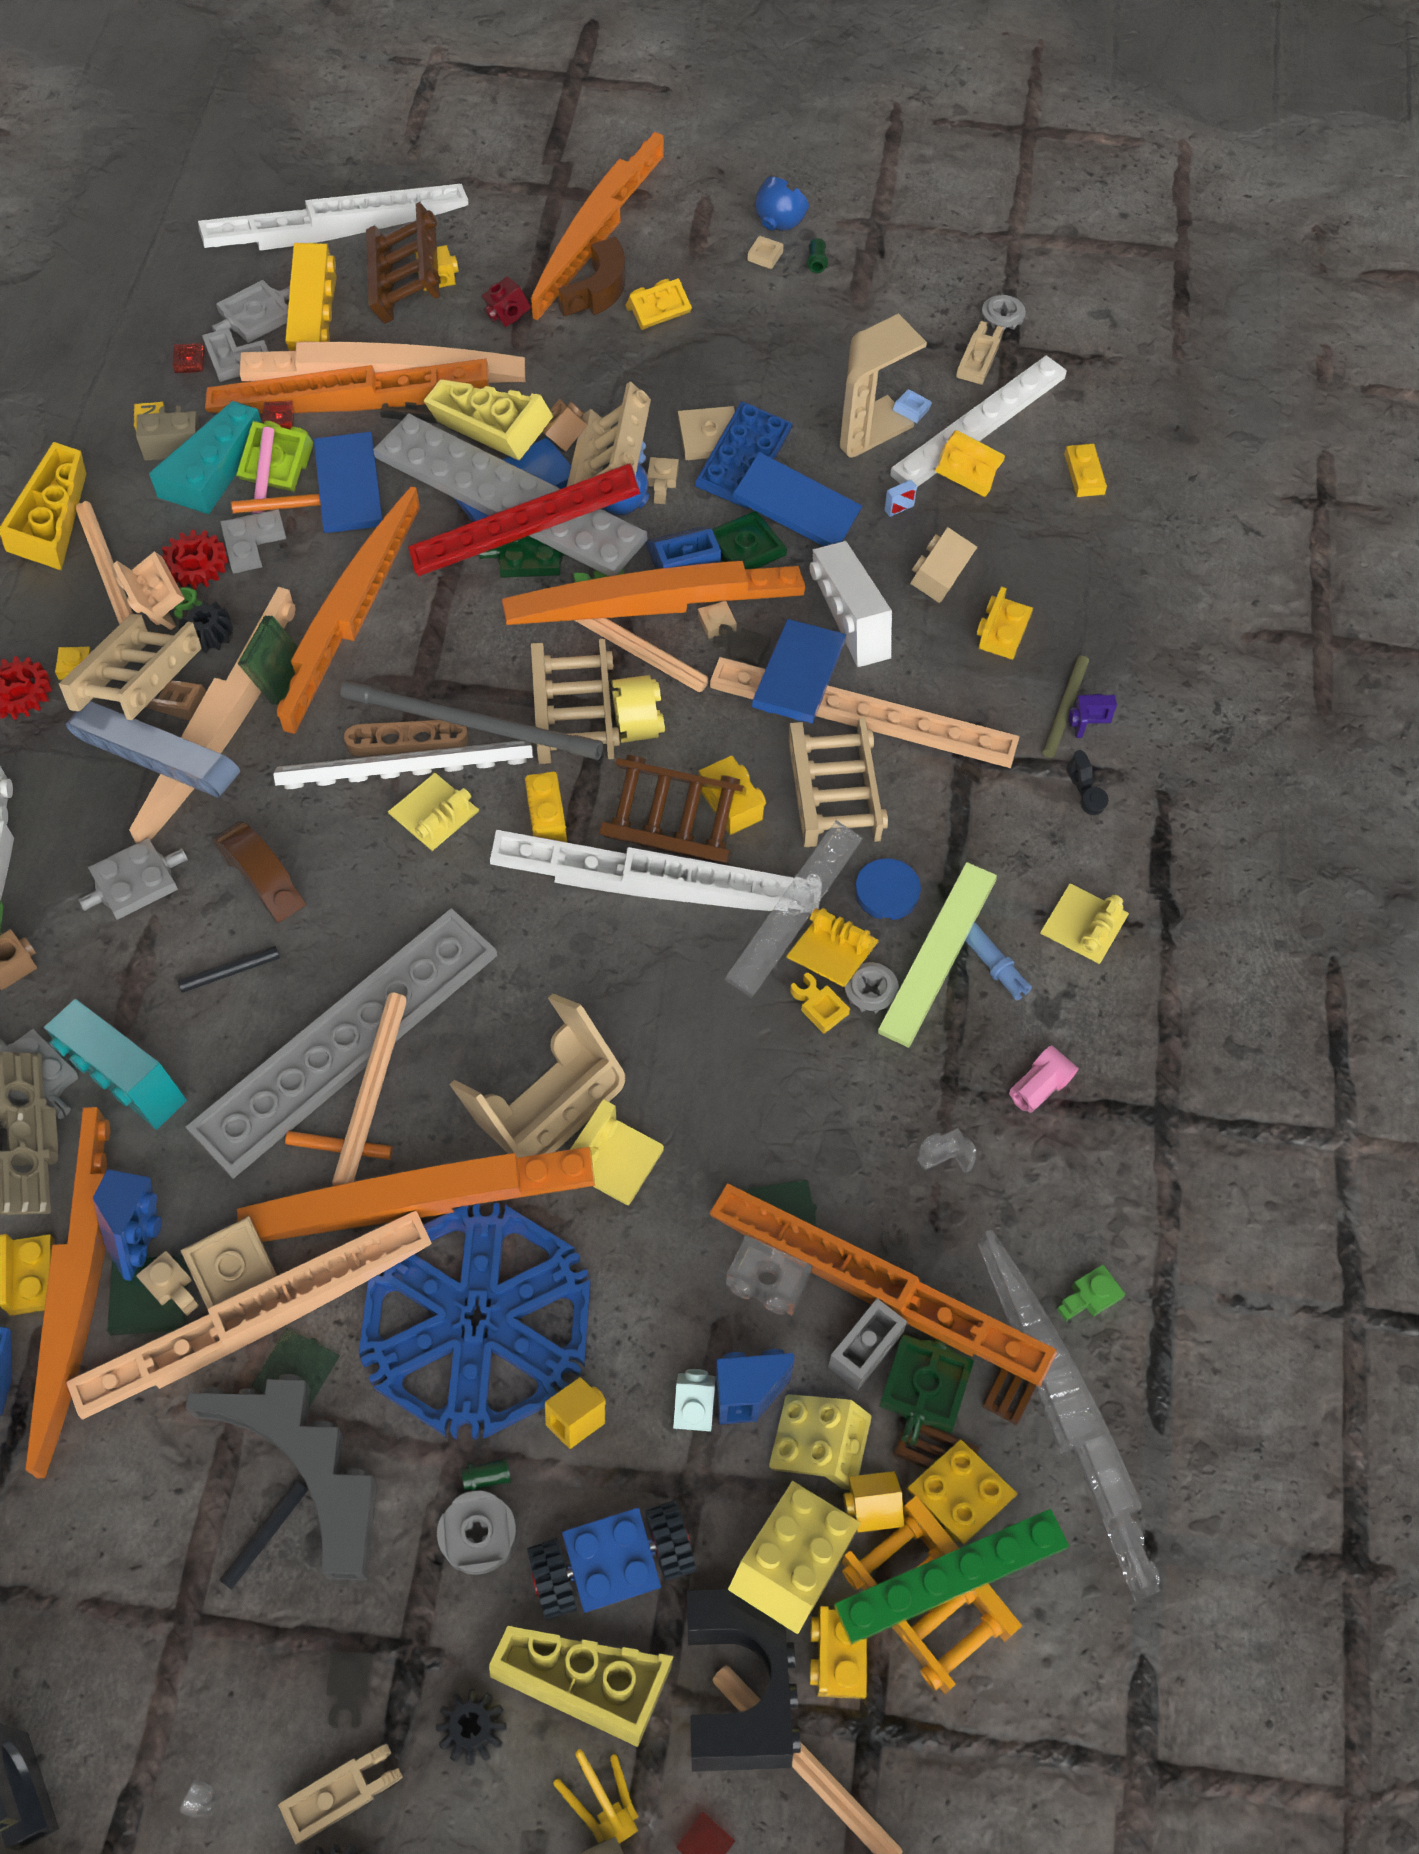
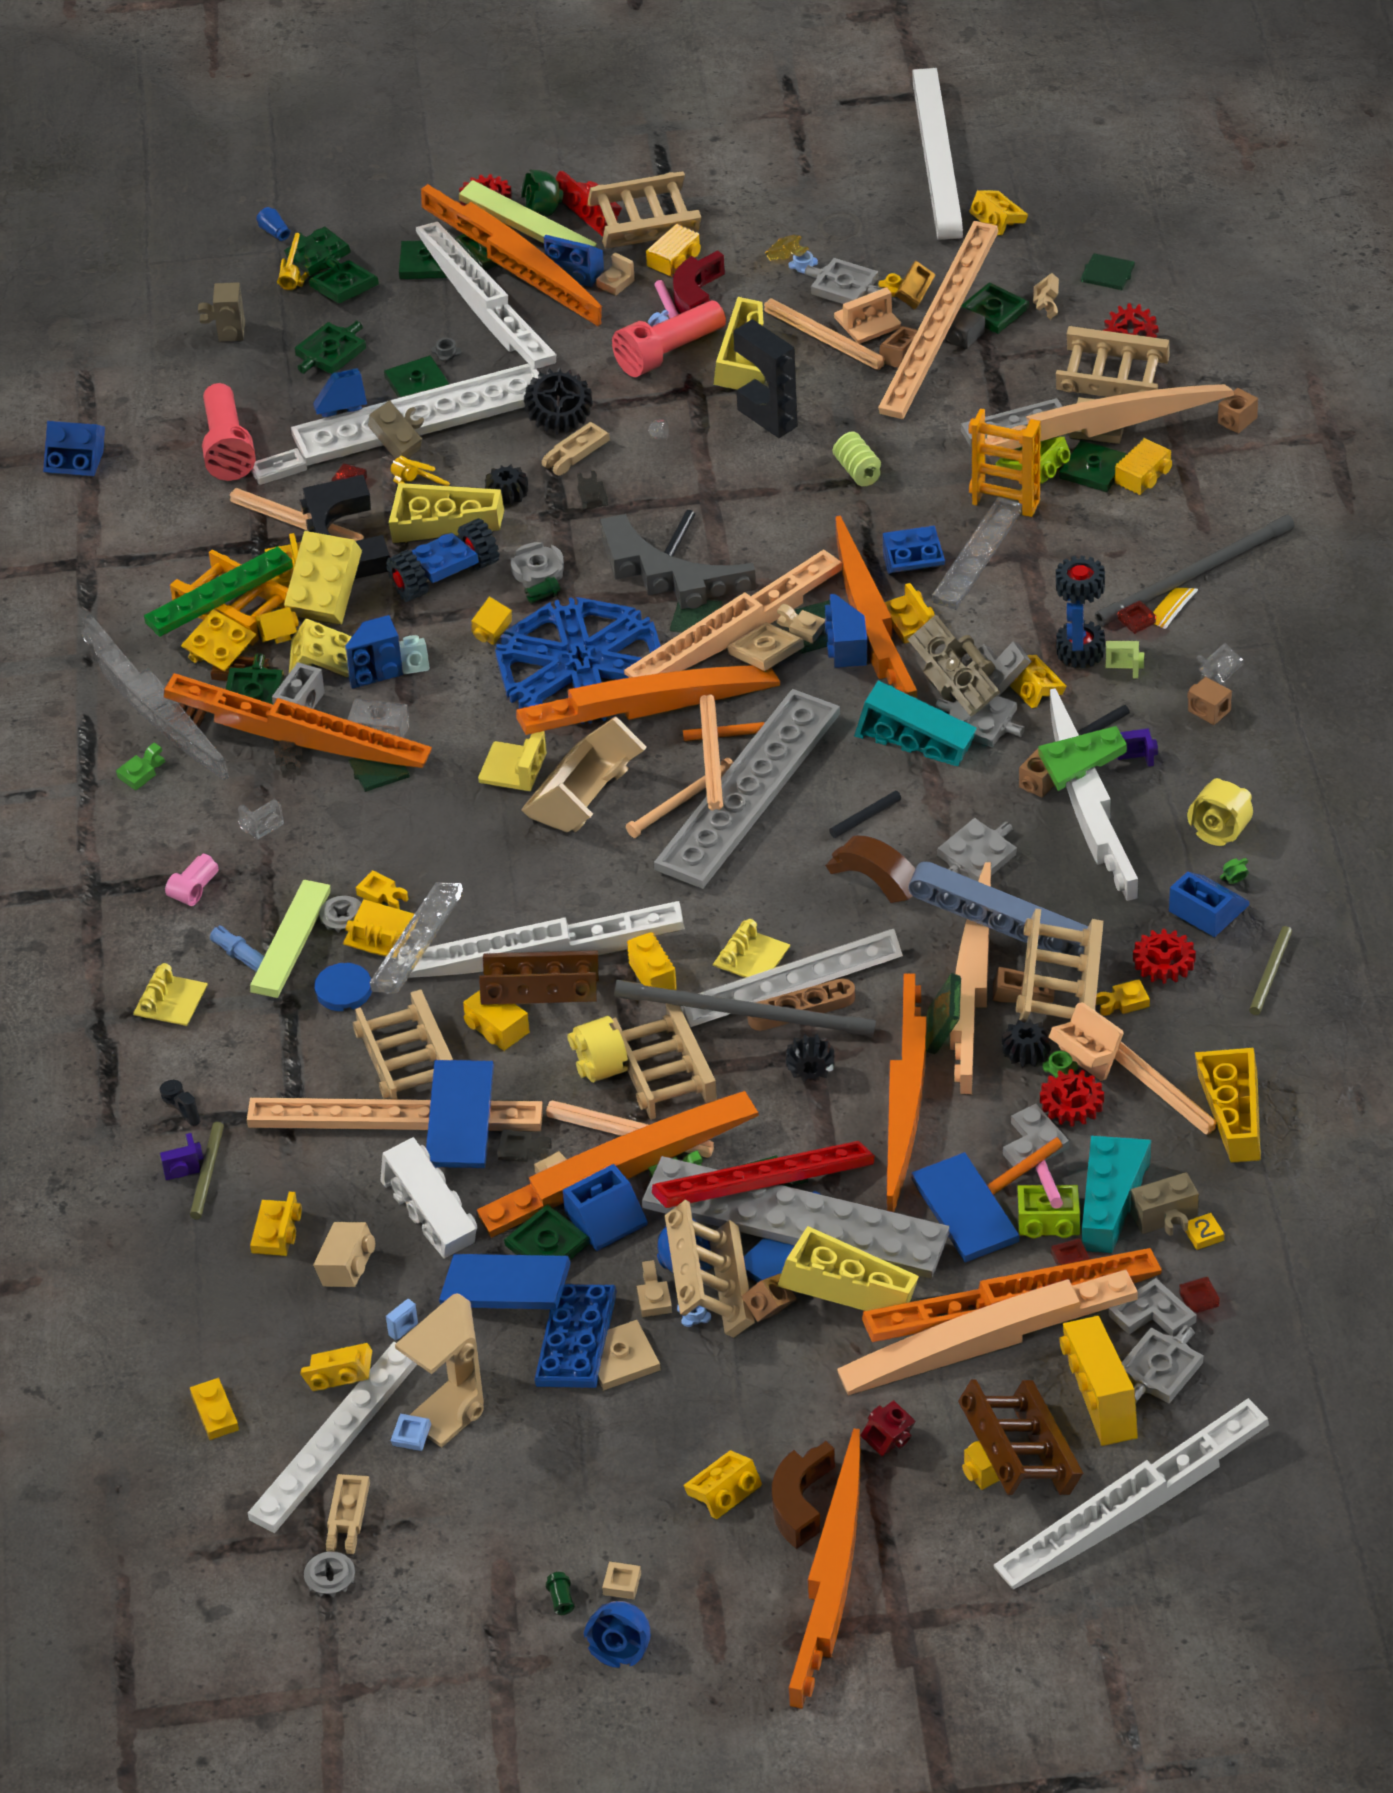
camera: 170 degrees right, 15 degrees down
none -> light nougat bar [626,758,733,838]
none -> black gear [786,1033,835,1082]

